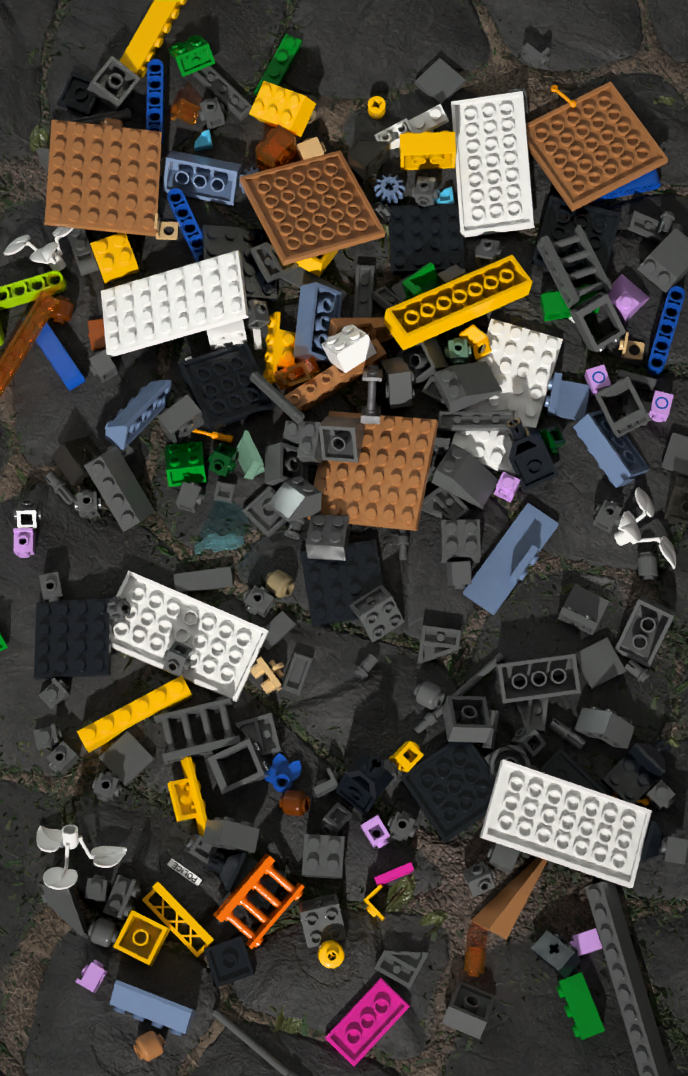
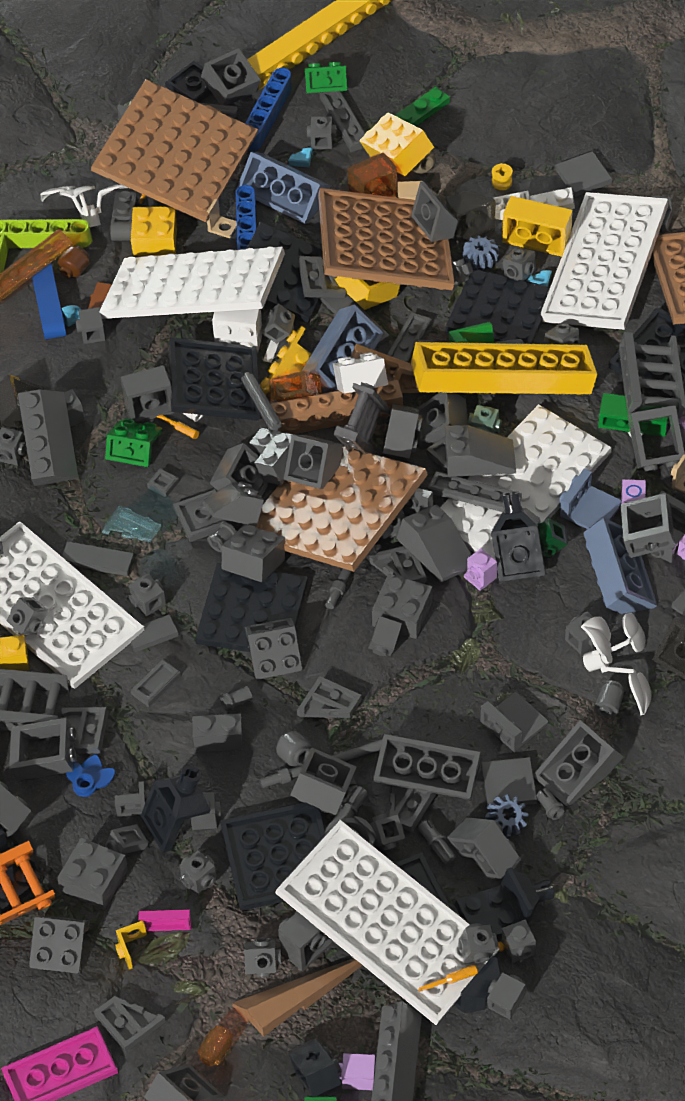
camera: 20 degrees right, 20 degrees down
sand blue slope [105,380,172,450] -> none
clear orange bracket [170,98,200,125] -> none
dark grey brick [176,481,204,513] -> none
dark green brick [208,443,238,477] -> none
sand green slope [236,430,265,480] -> none
tan hips [250,657,284,694] -> none
dark tan head [265,569,295,598] -> none
reddish brown head [279,790,310,816] -> none
yellow head [318,940,344,968] -> none
lavender brick [361,815,390,848] -> none
yellow brick [389,741,423,773] -> none
yellow bracket [459,325,492,360] -> none
sand blue bracket [463,503,559,615] -> none
none -> medium azure tile [62,305,82,327]
none -> dark grey brick [192,714,243,752]
none -> dark grey slope [411,181,458,242]
none -> light orange piece [418,965,478,992]
none -> dark grey brick [458,923,498,964]
none -> sand blue gear [485,794,528,837]

